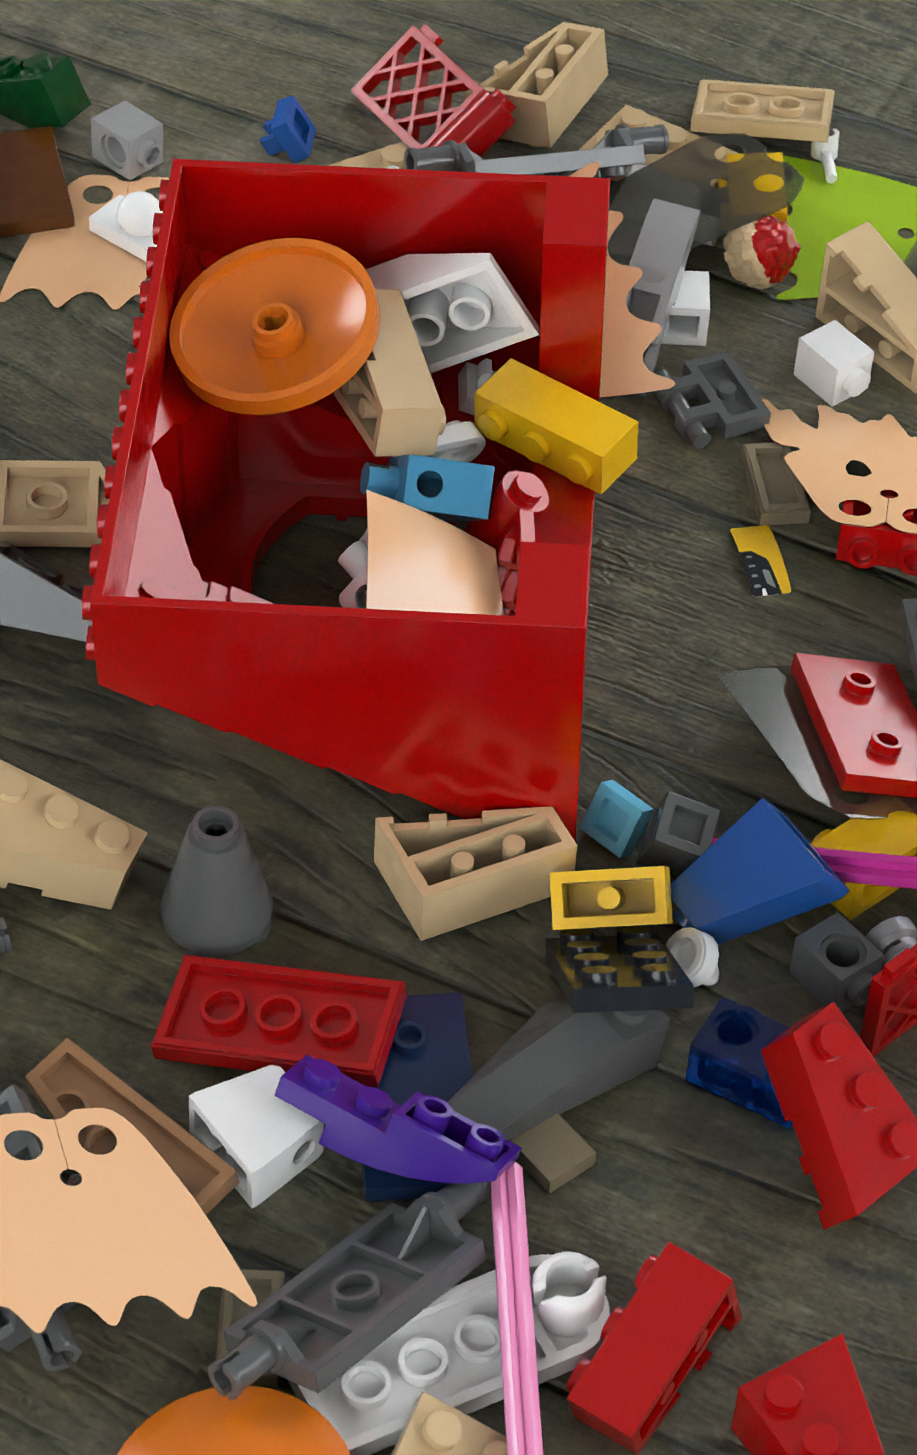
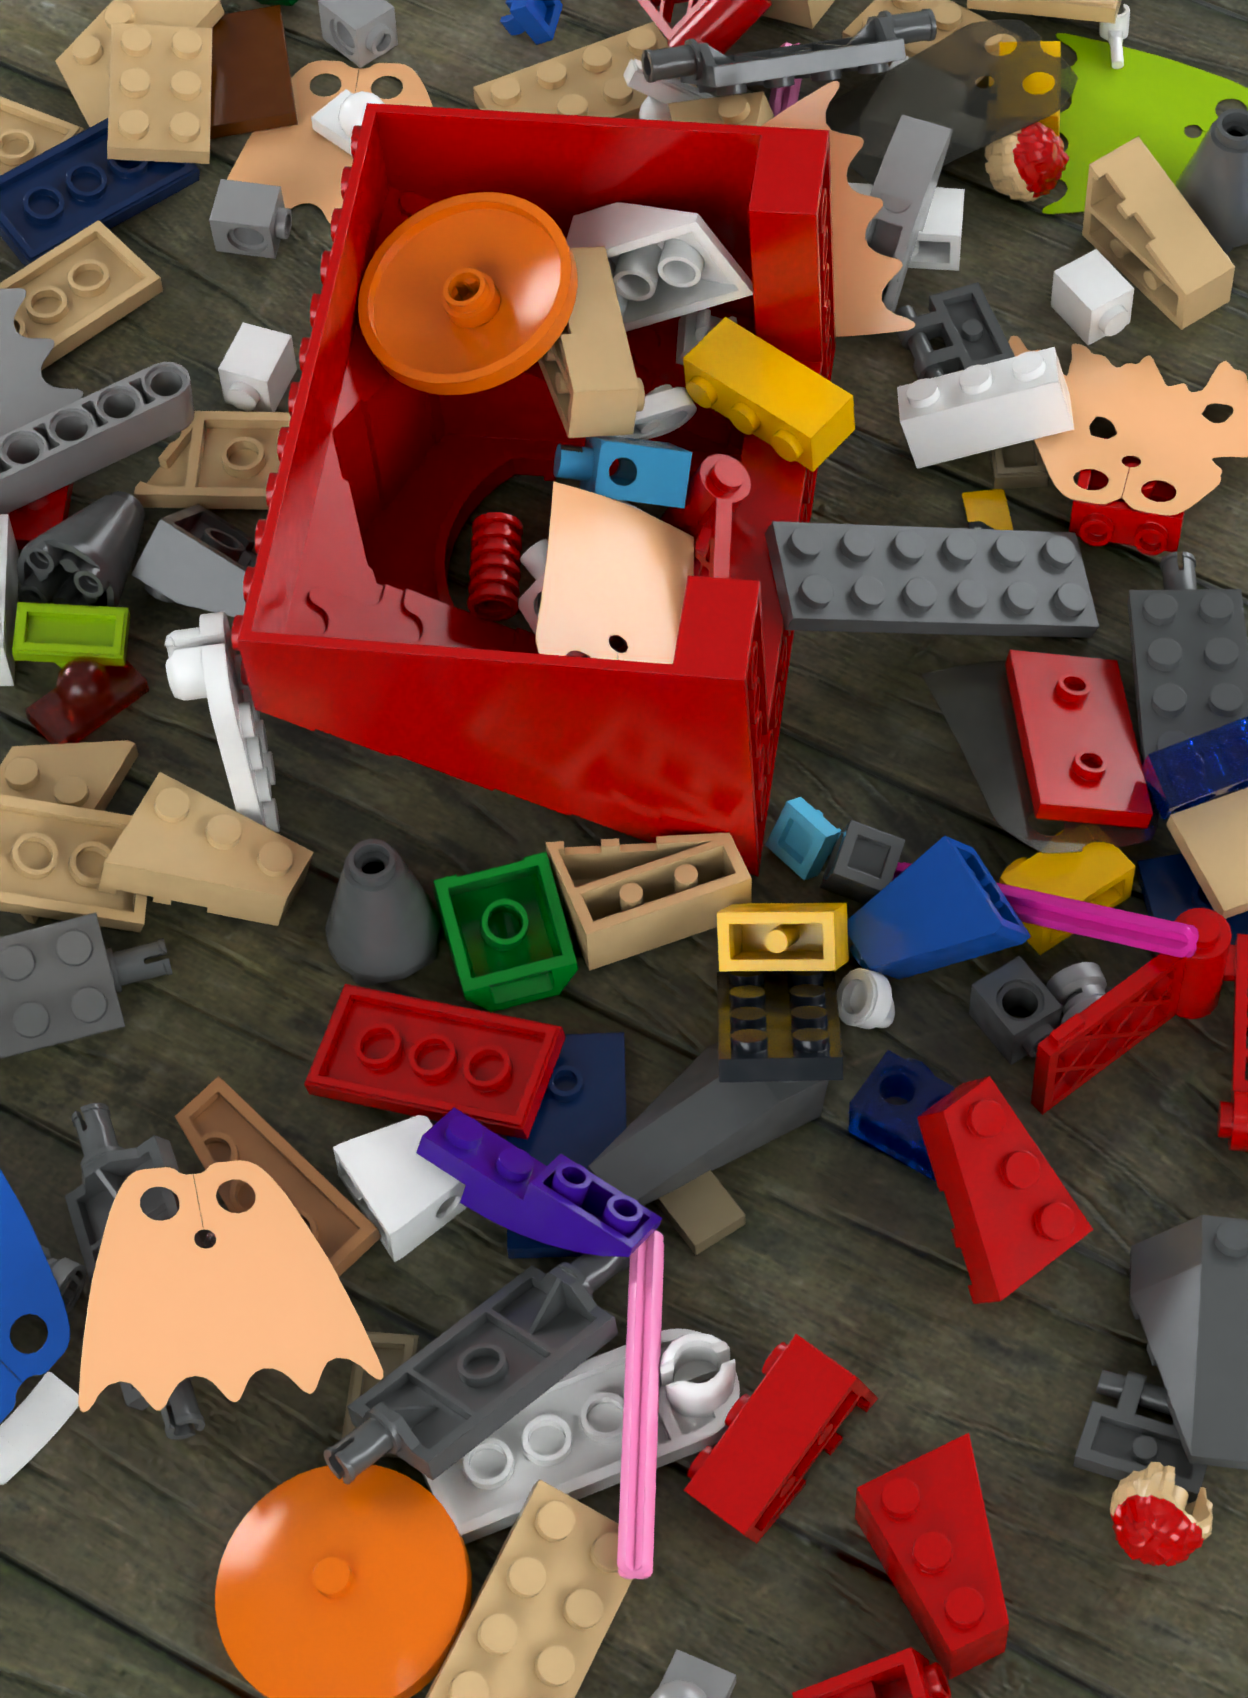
camera: 10 degrees right, 10 degrees up
none -> white plate [164,611,280,832]
none -> light grey brick [209,179,292,259]
none -> white brick [218,322,297,412]
none -> green slope [432,851,578,1012]
none -> red piece [467,512,523,621]
none -> dark grey plate [765,521,1099,638]
none -> white brick [897,347,1074,469]

